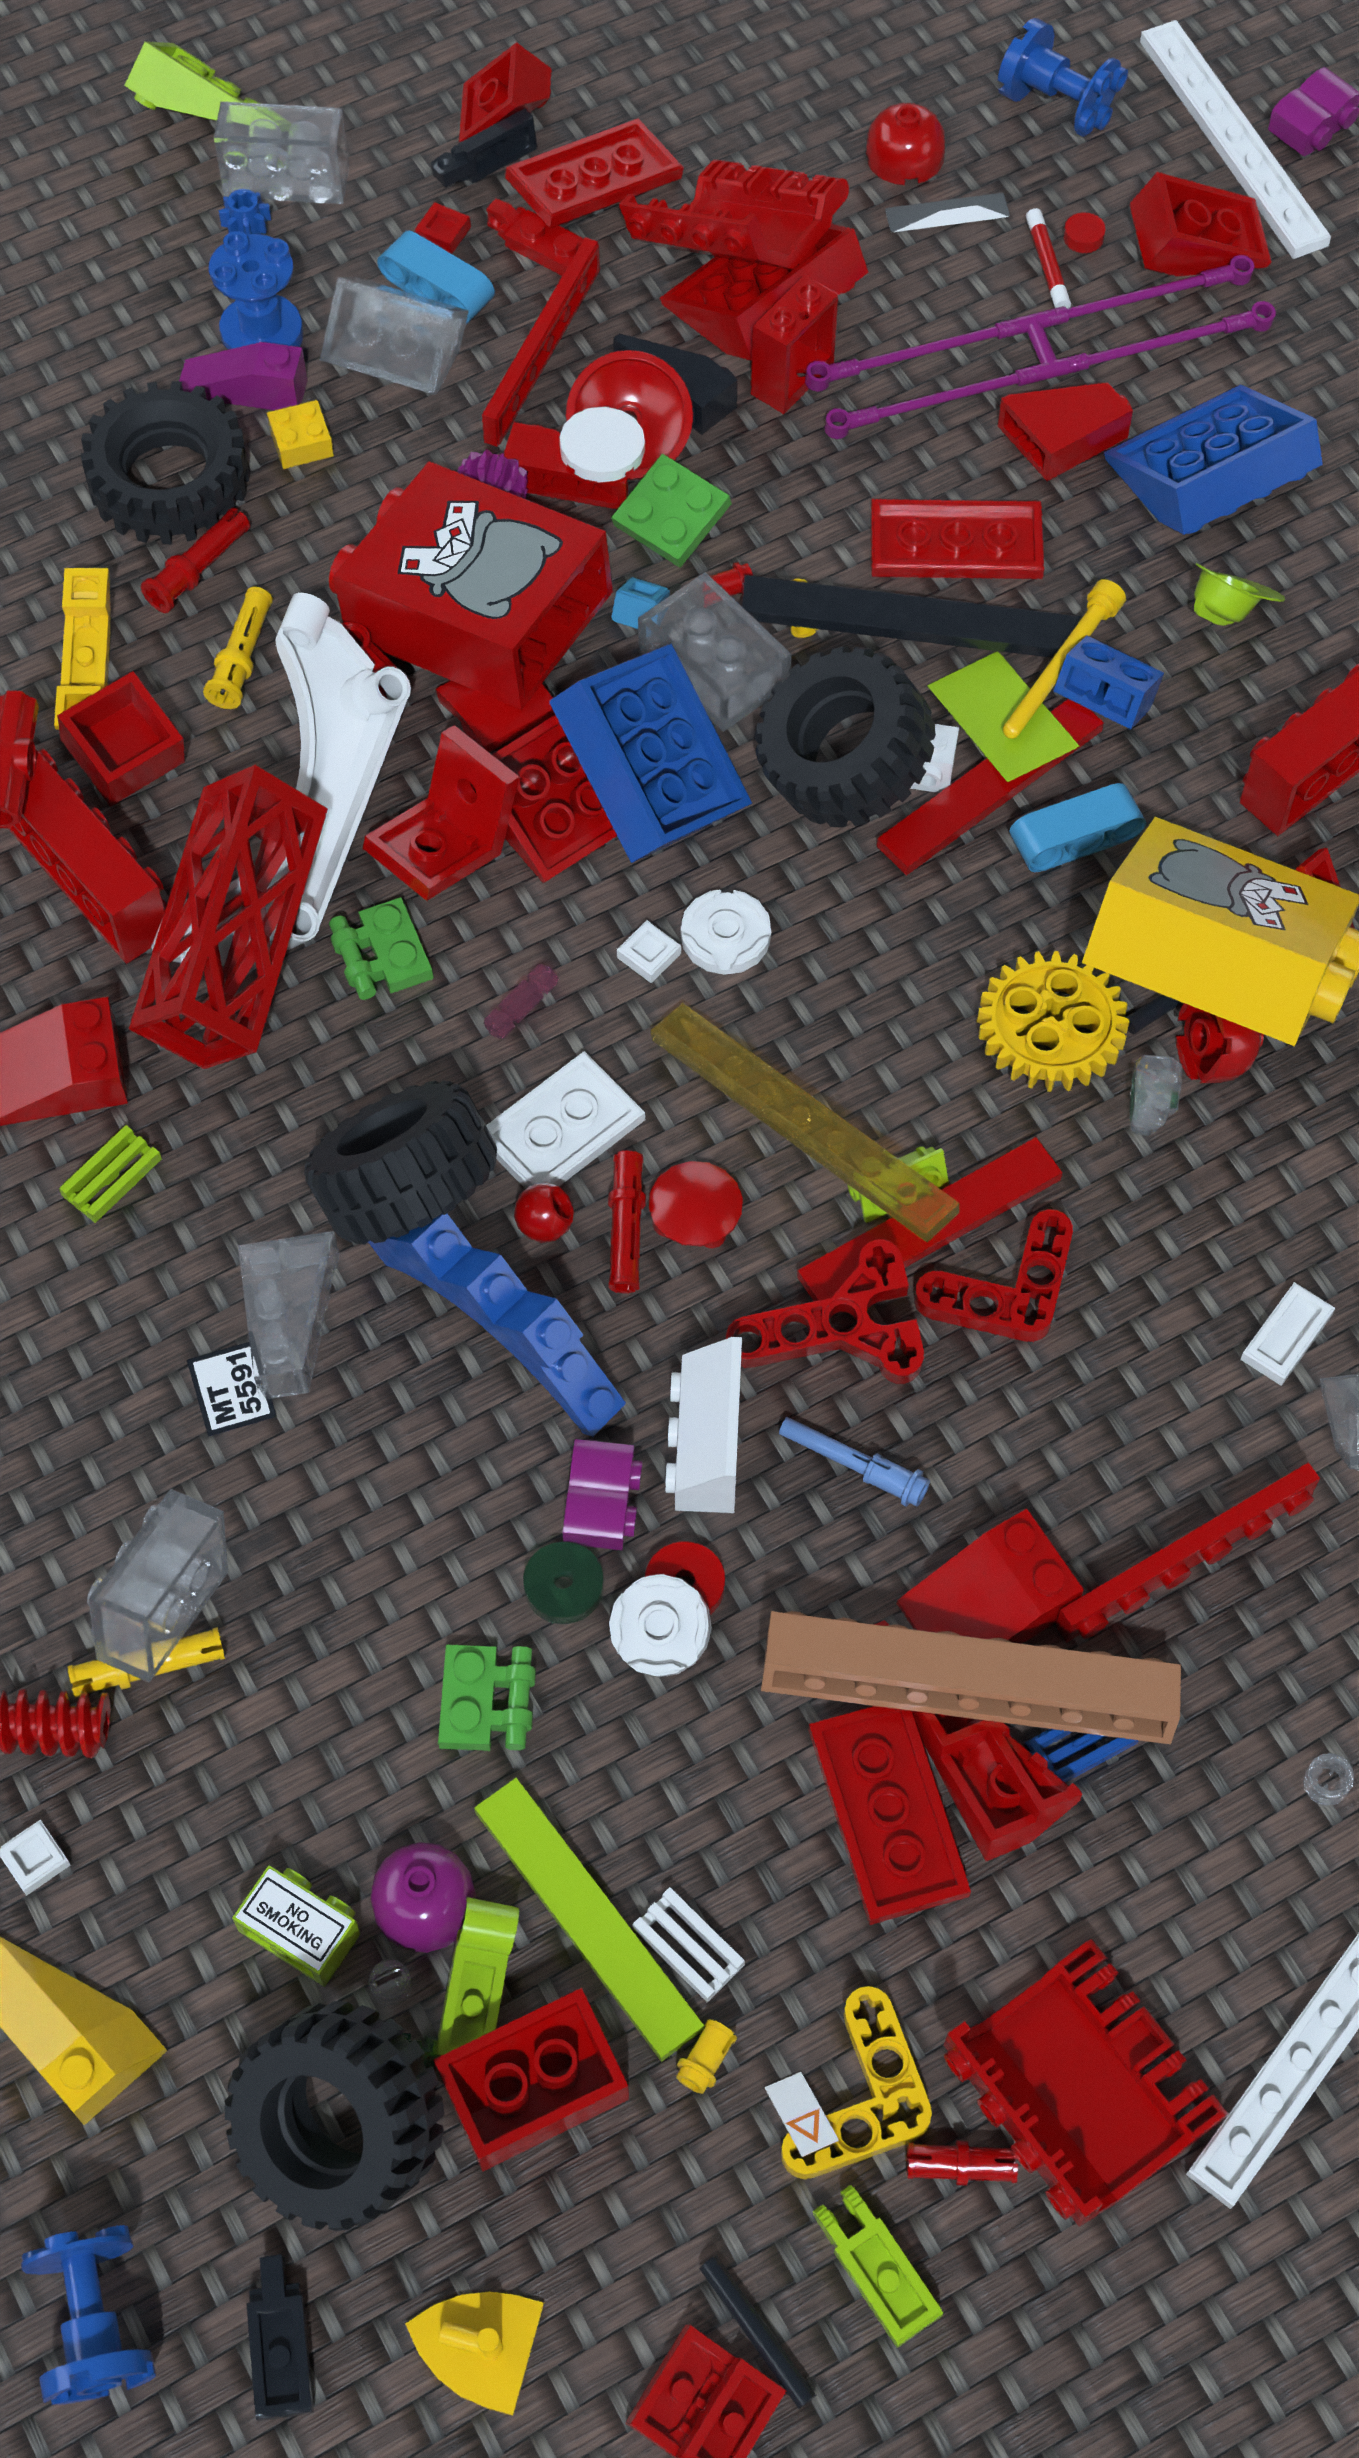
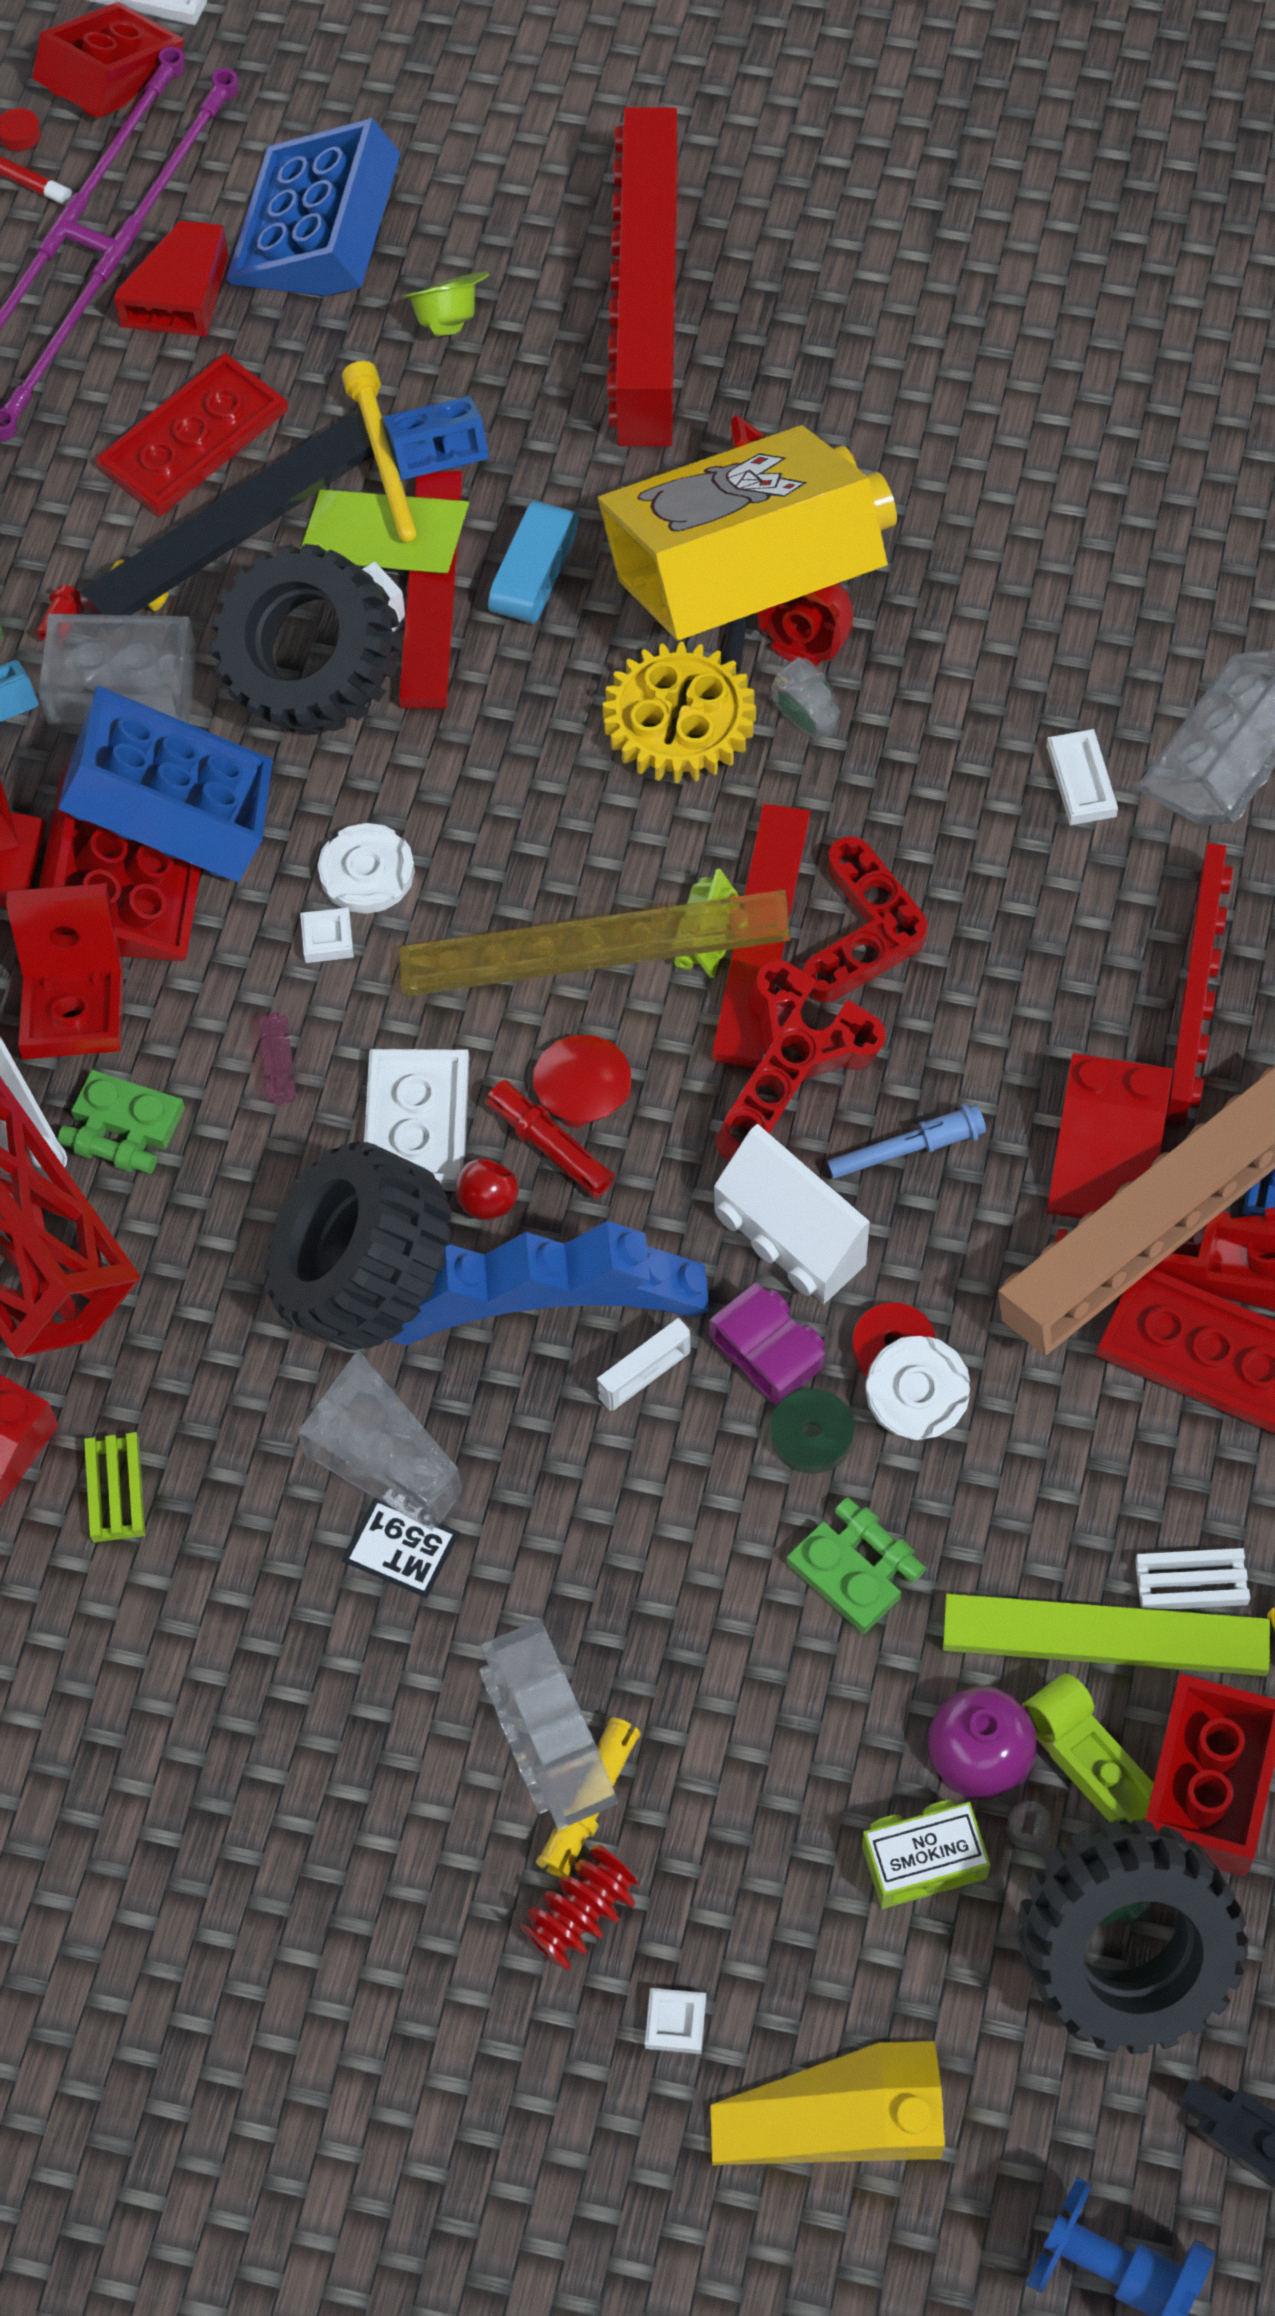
camera: 45 degrees left, 0 degrees up
none -> white tile [597,1318,690,1411]

